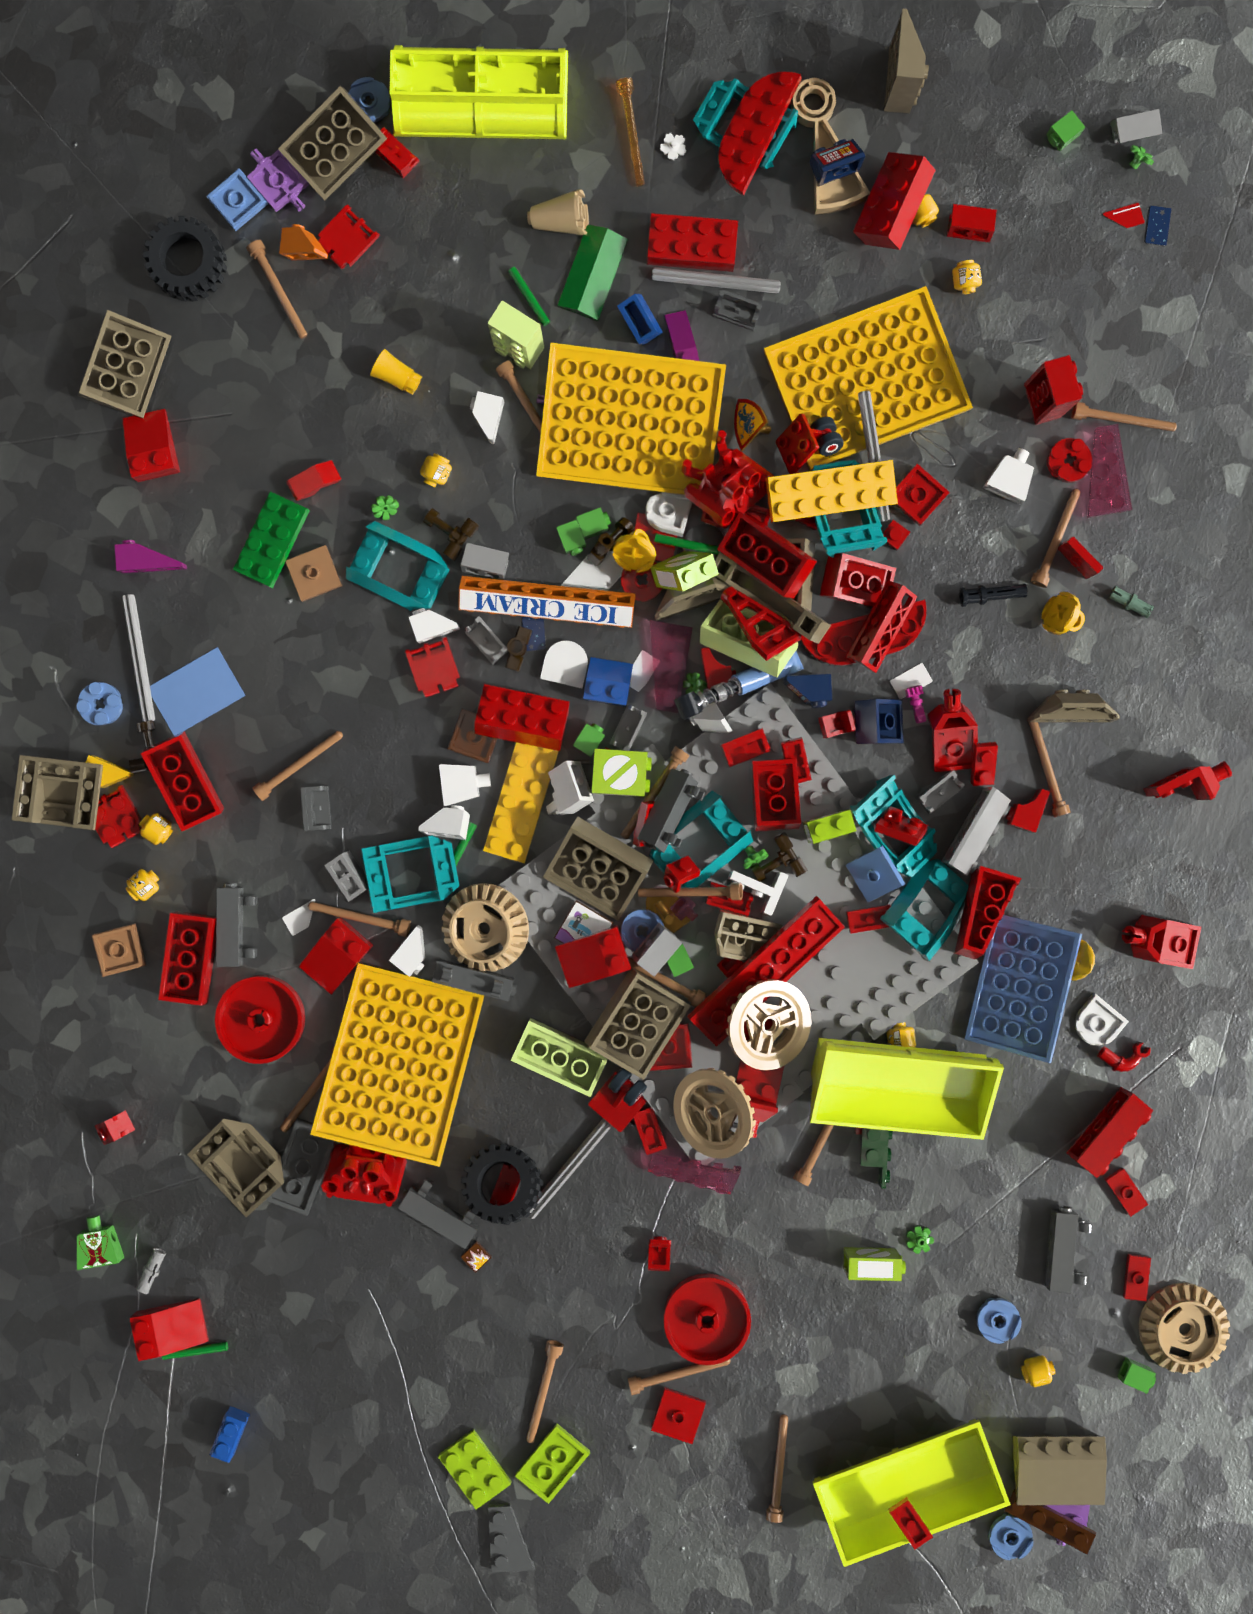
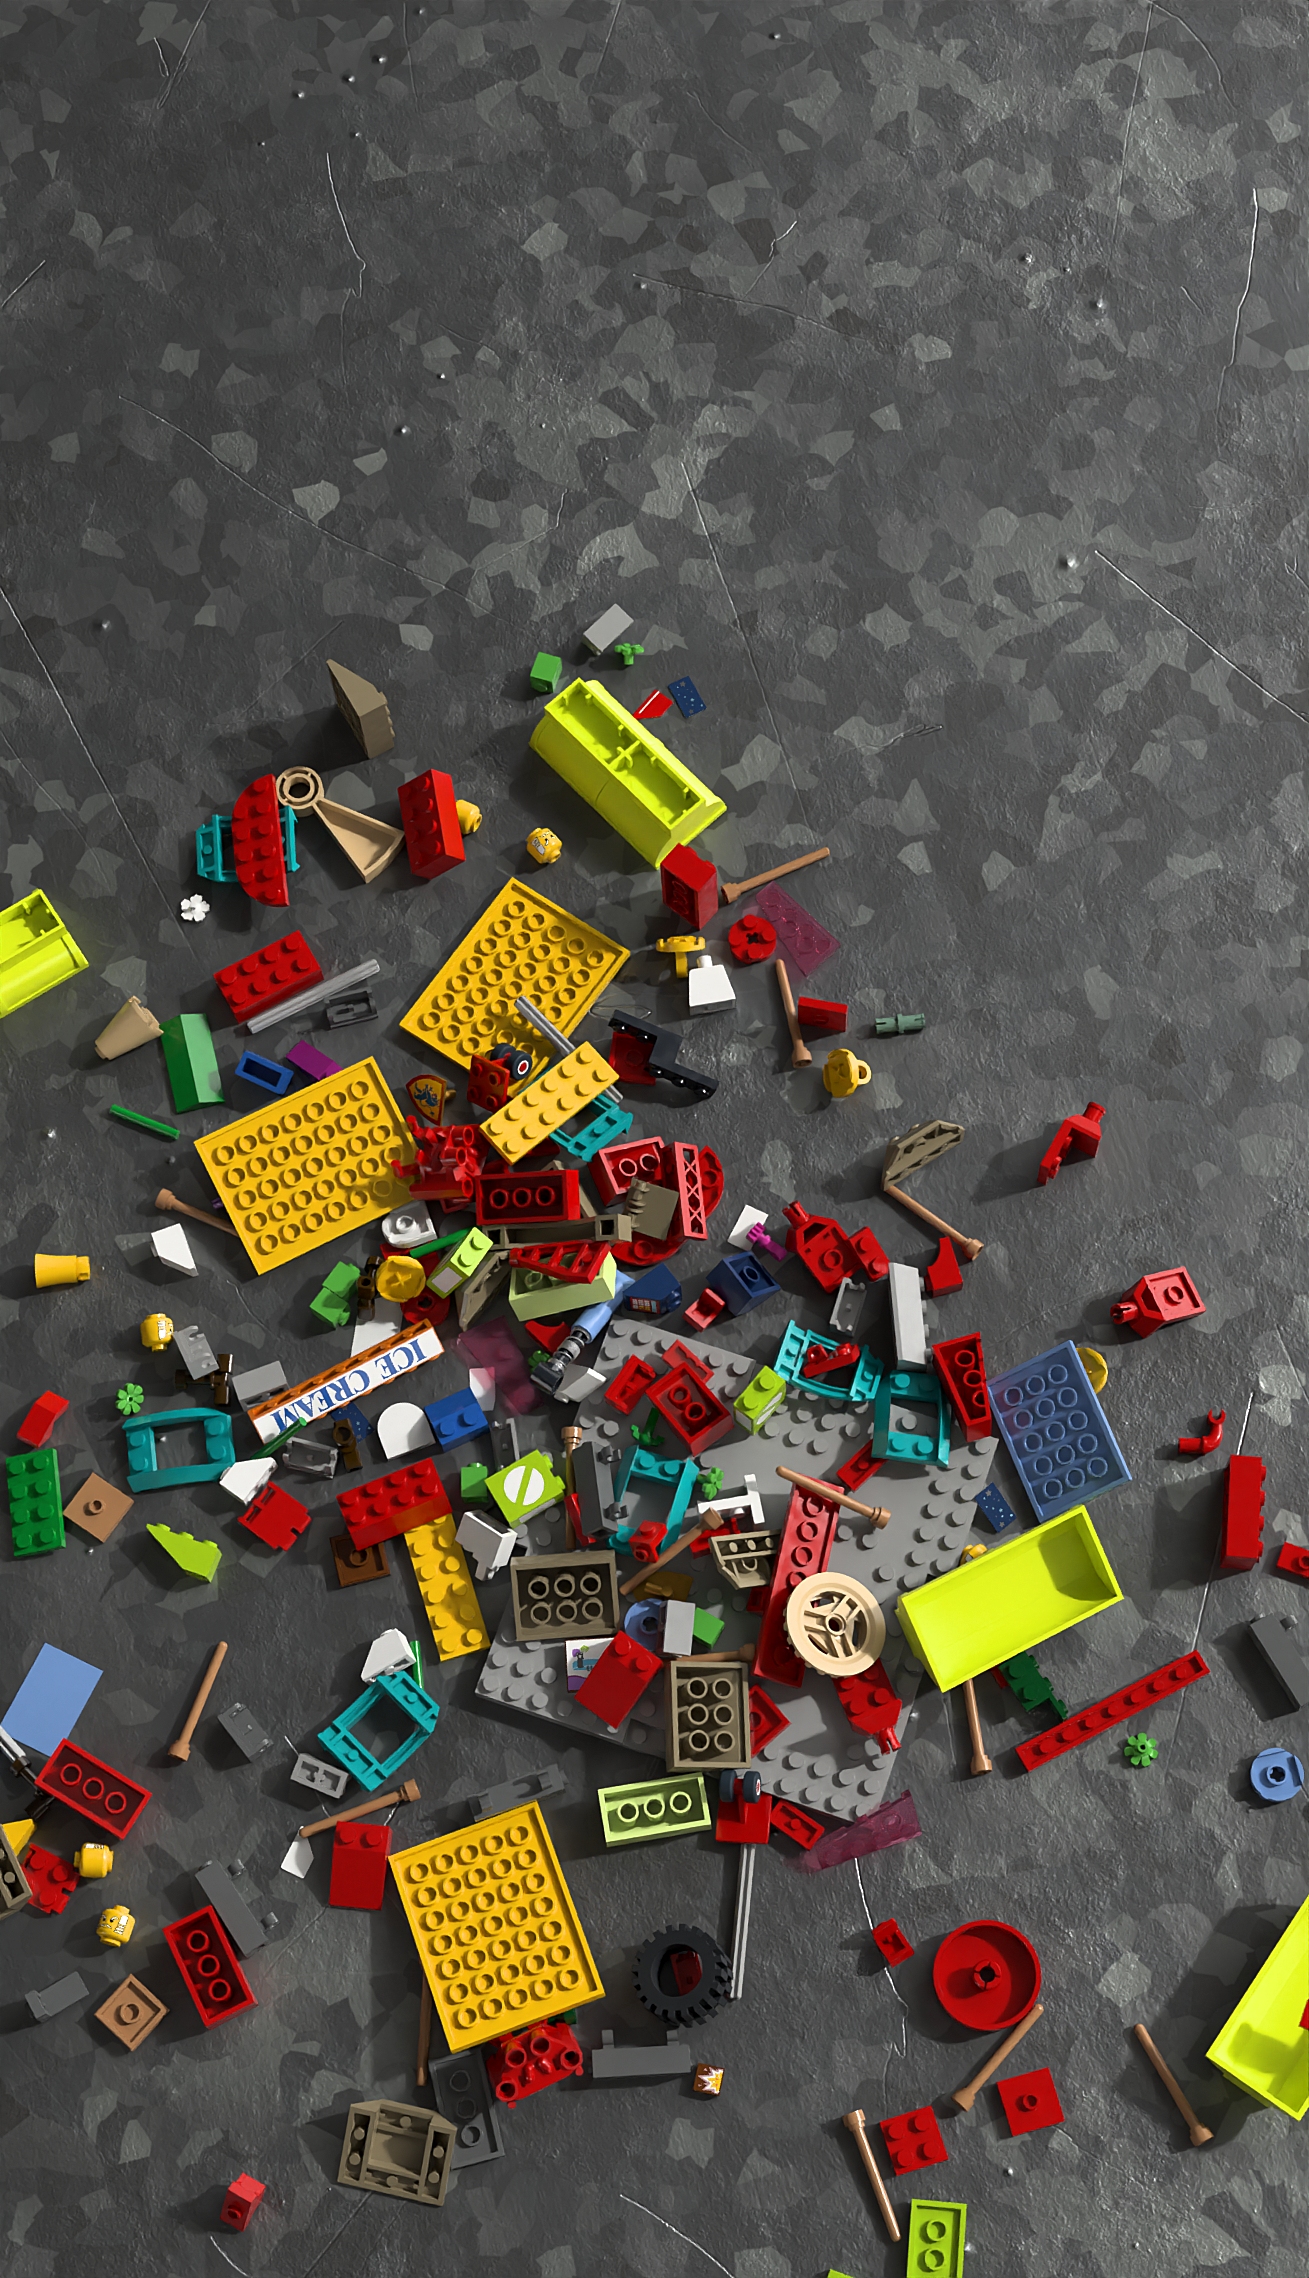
camera: 30 degrees left, 20 degrees down
red piece [215,975,305,1064] -> none
white slope [389,925,425,977] -> none
white torso [439,764,491,806] -> none
tan gear [442,883,529,972] -> none
yellowish green brick [488,301,544,370] -> none
clear orange piece [616,78,645,186] -> none
clear pink tile [670,896,698,921] -> none
tan gear [673,1068,755,1159] -> none
dark brown bar [750,832,808,882] -> none
dark blue slope [809,139,865,186] -> none
lime brick [843,1247,906,1281] -> none
medium blue plate [846,845,905,902] -> none
red plate [883,520,910,551] -> none
red hinge [947,204,997,243] -> none
black pin [959,583,1028,607] -> none
white tile [1075,993,1129,1046] -> none
none -> dark grey bracket [24,1972,89,2022]
none -> lime slope [146,1523,222,1583]
none -> light grey hinge [173,1326,219,1380]
none -> green bar [250,1417,307,1460]
none -> neon yellow piece [529,678,727,870]
none -> black bracket [608,1009,720,1098]
none -> dark tan hinge [622,1178,679,1241]
none -> green piece [630,1407,665,1447]
none -> yellow tile [656,936,705,978]
none -> medium nougat piece [776,1466,891,1530]
none -> red plate [879,2105,948,2177]
none -> dark blue sticker [974,1482,1017,1533]
none -> red plate [1015,1649,1210,1773]

